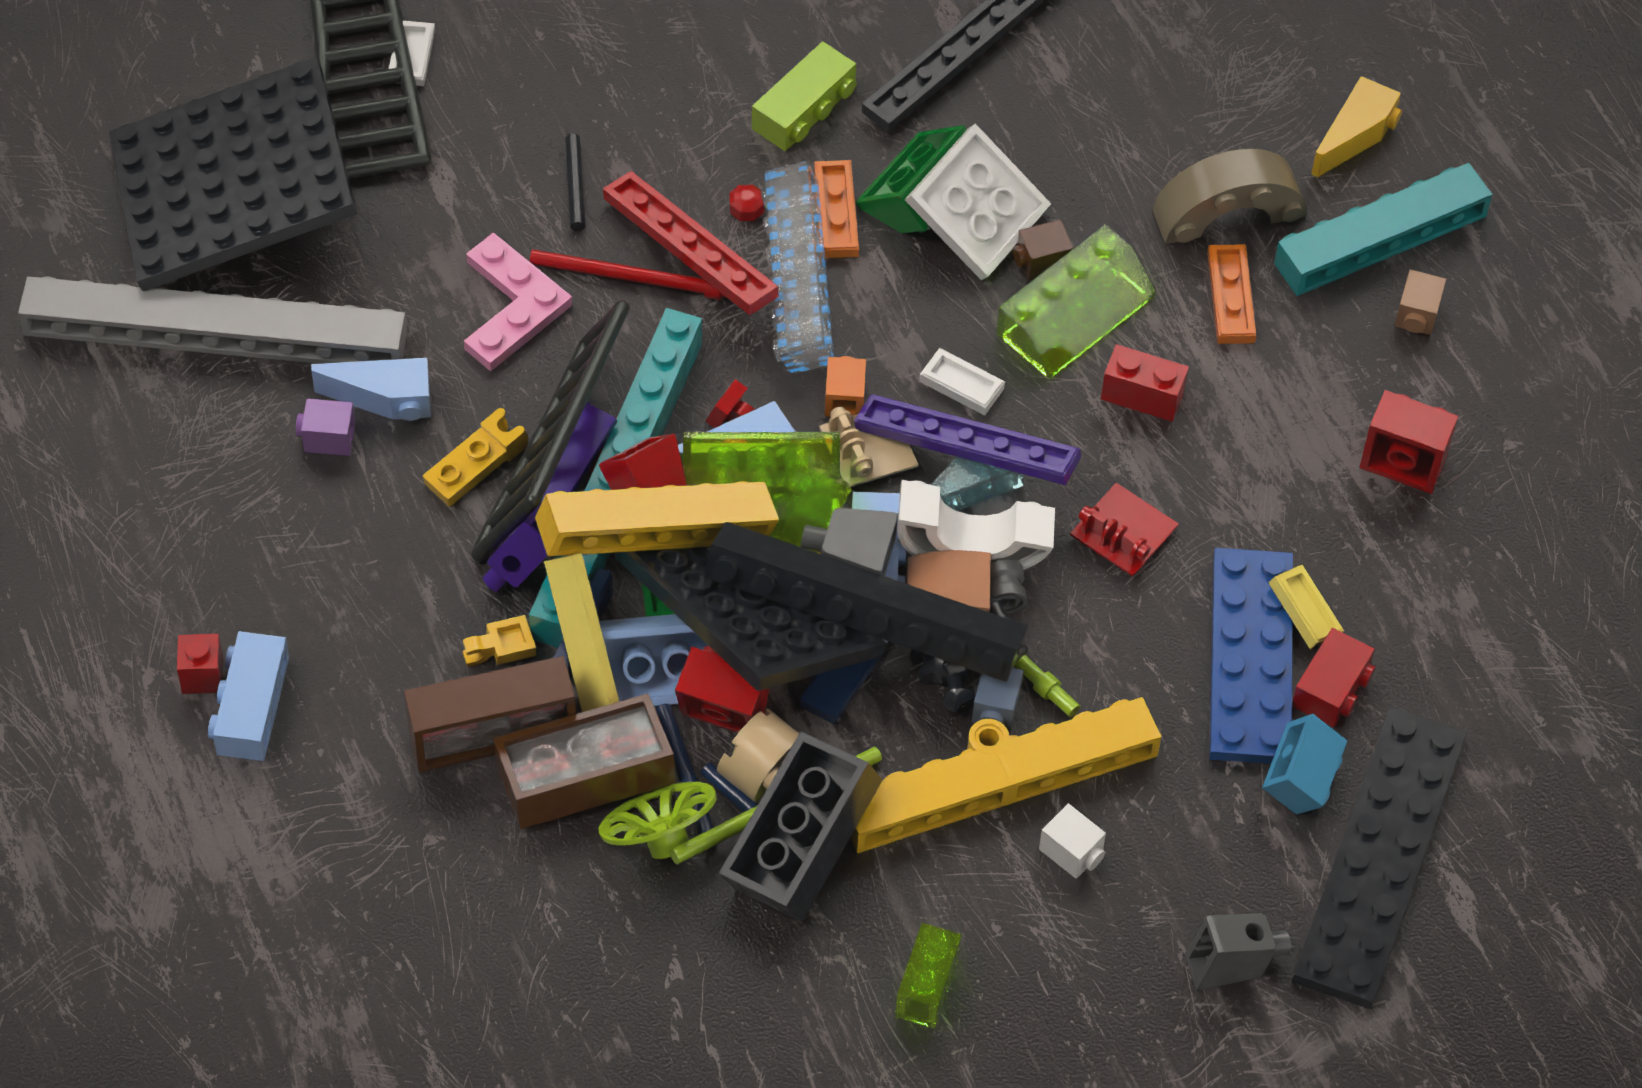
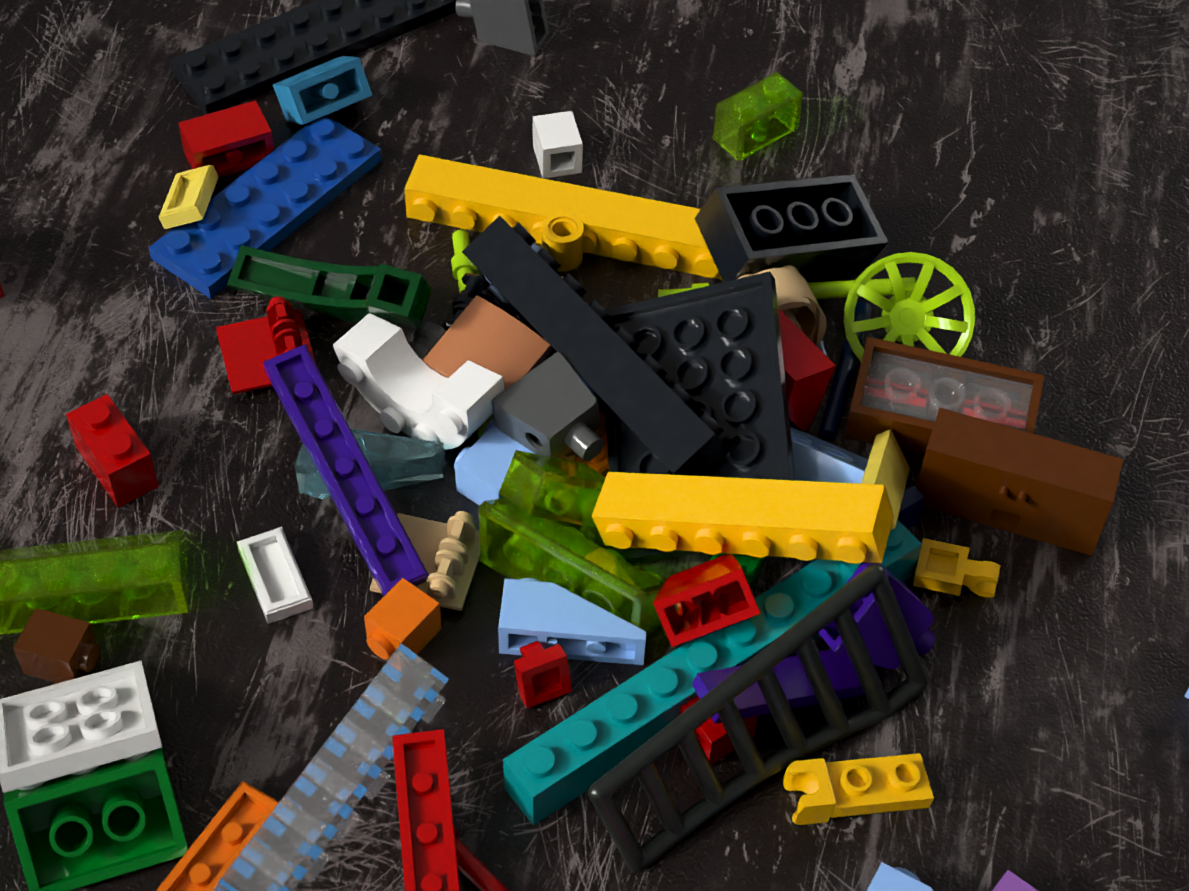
camera: 145 degrees left, 5 degrees down
none -> dark green arch [227,245,433,330]

